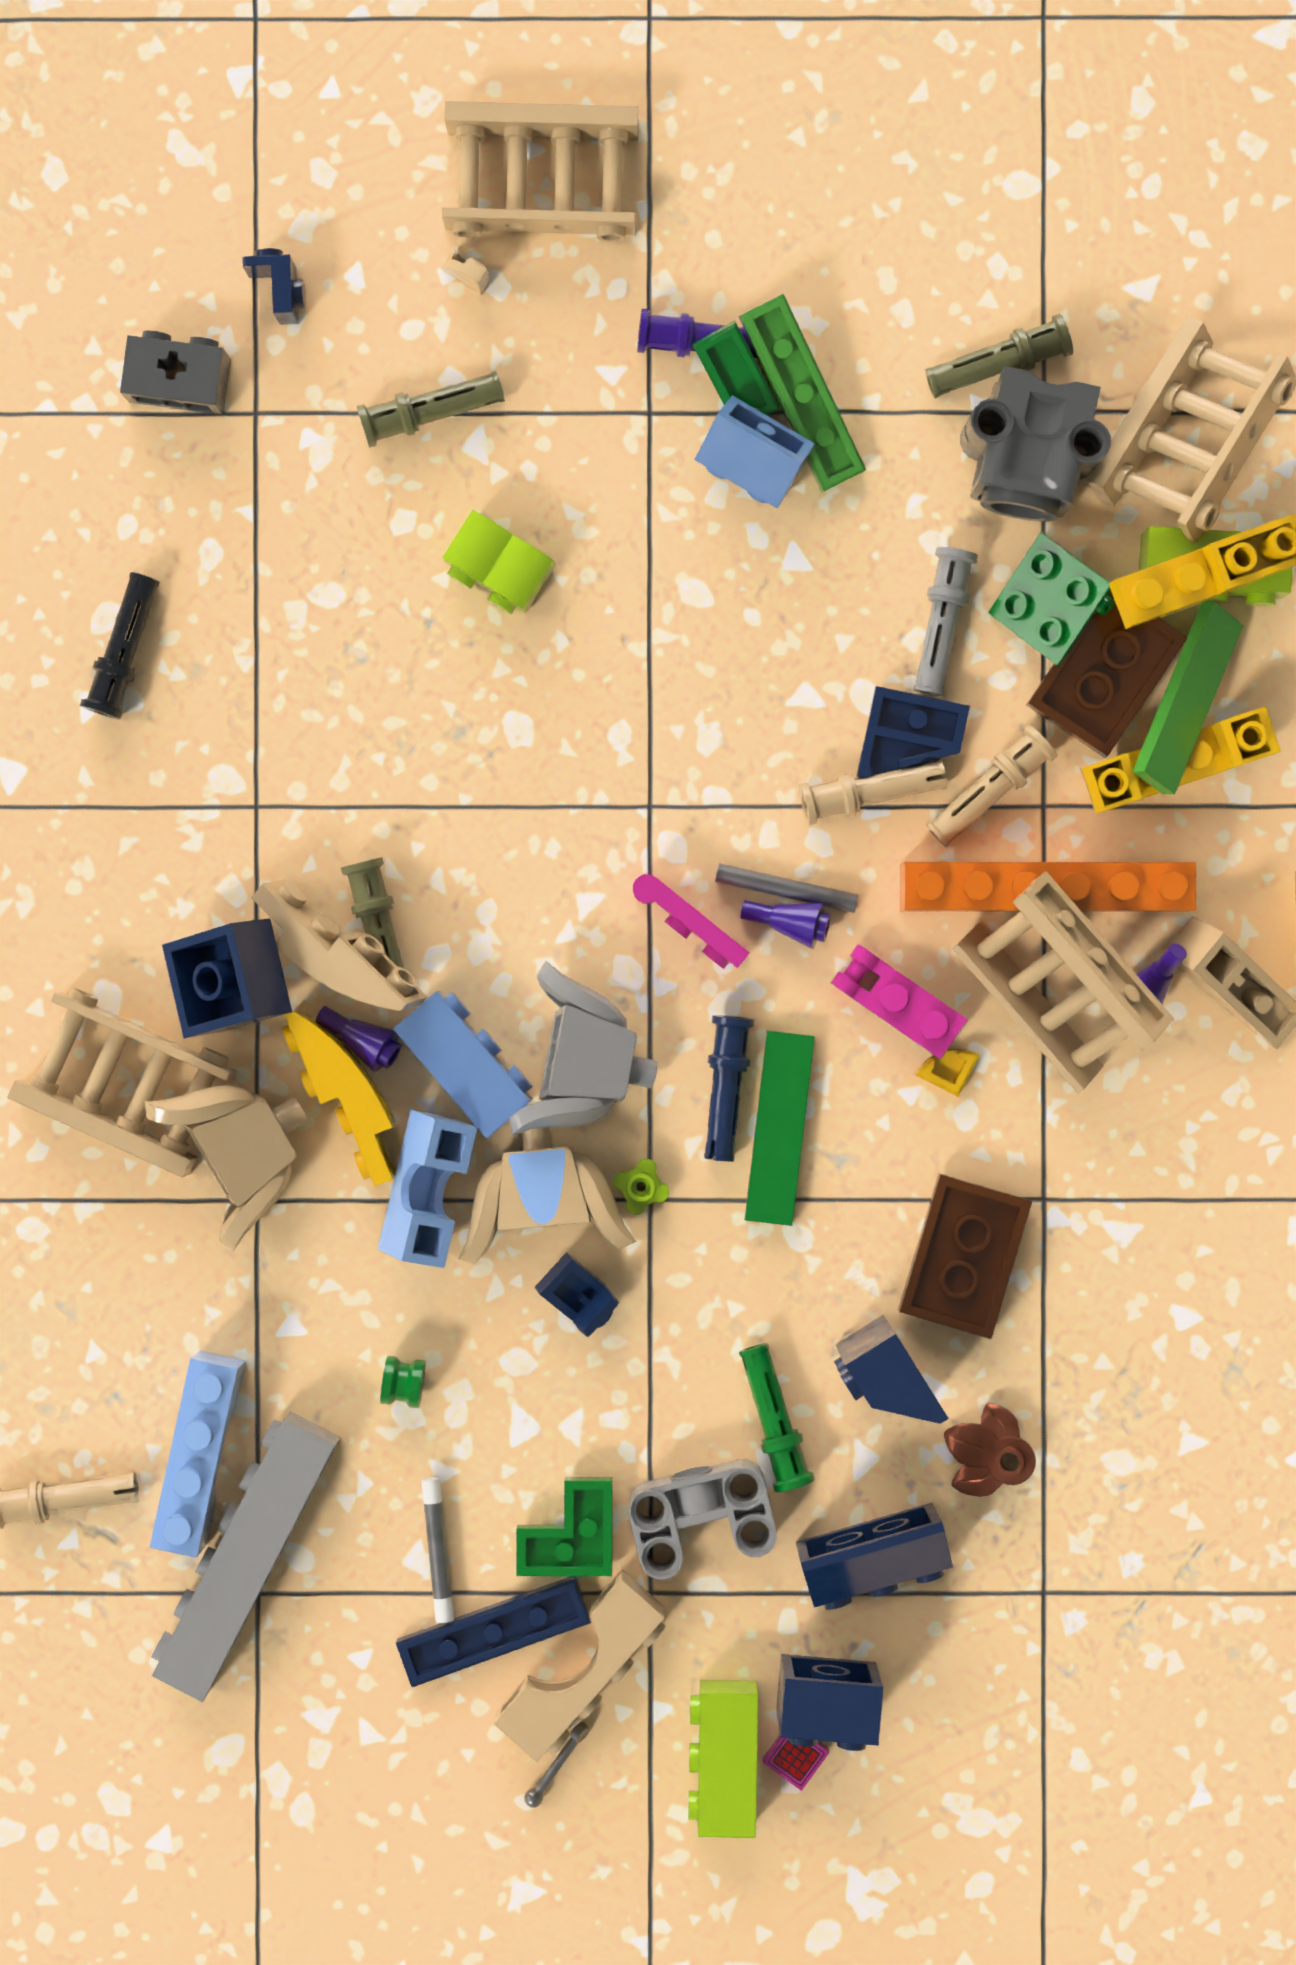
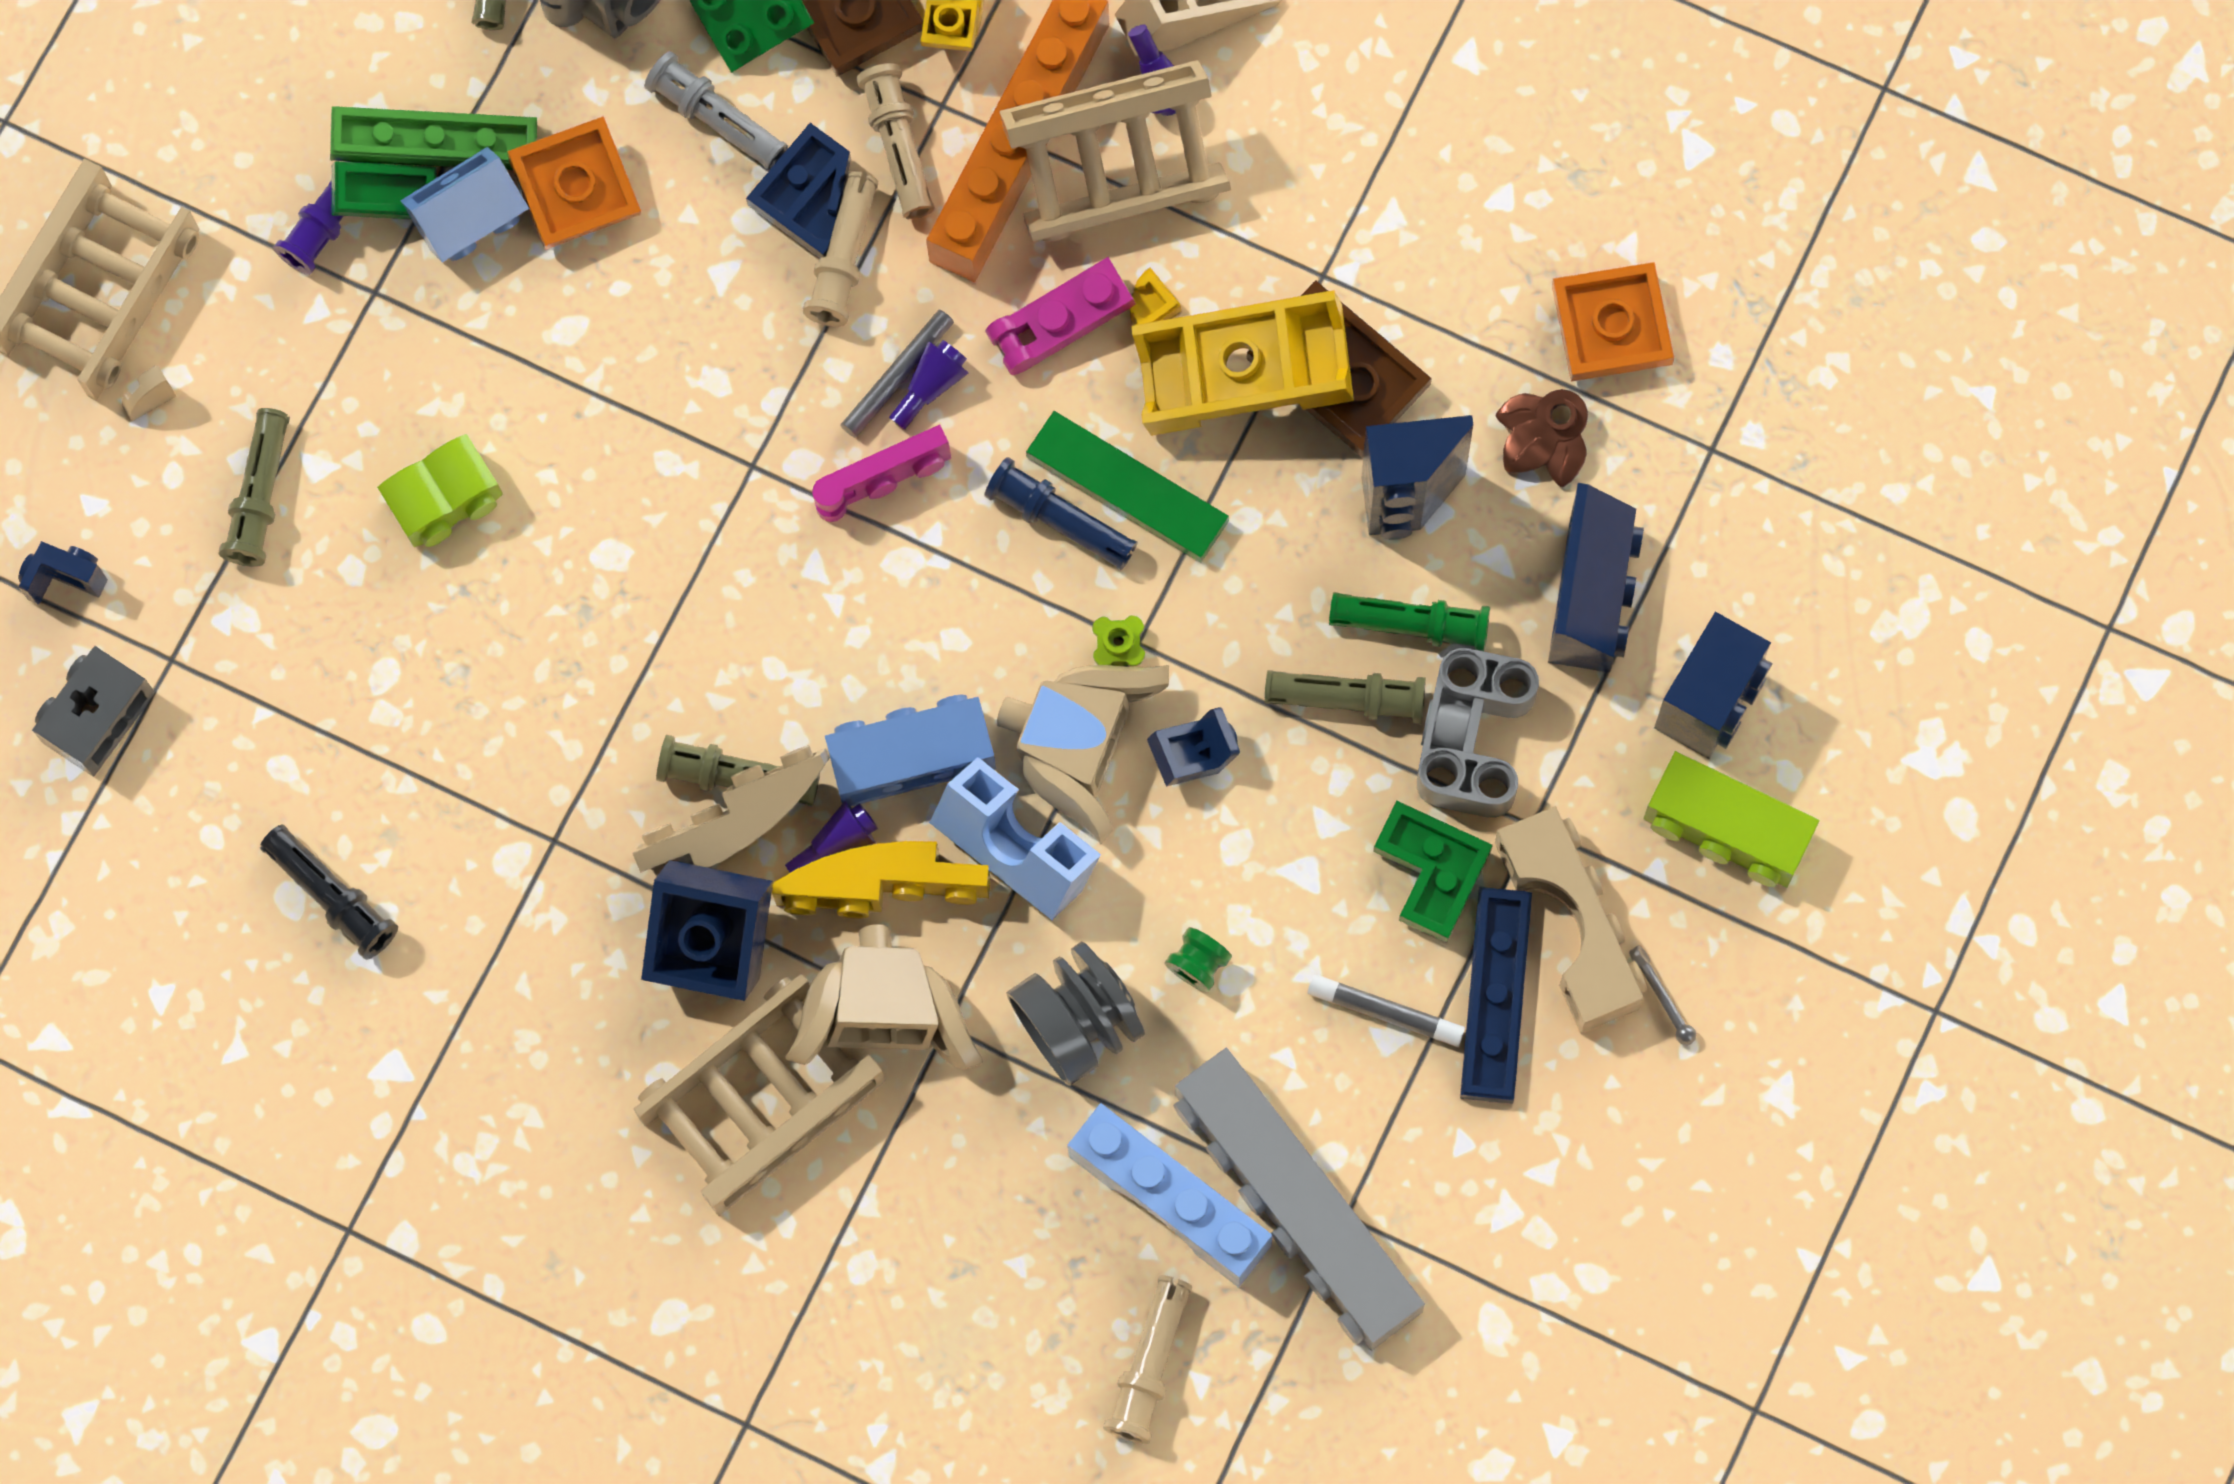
camera: 60 degrees left, 15 degrees down
light grey torso [509,960,657,1136] -> none
tile [762,1735,830,1791] -> none
none -> orange plate [507,116,641,250]
none -> dark grey wheel [1006,941,1145,1086]
none -> yellow piece [1131,290,1354,436]
none -> olive pin [1264,670,1426,724]
none -> orange plate [1552,262,1674,382]

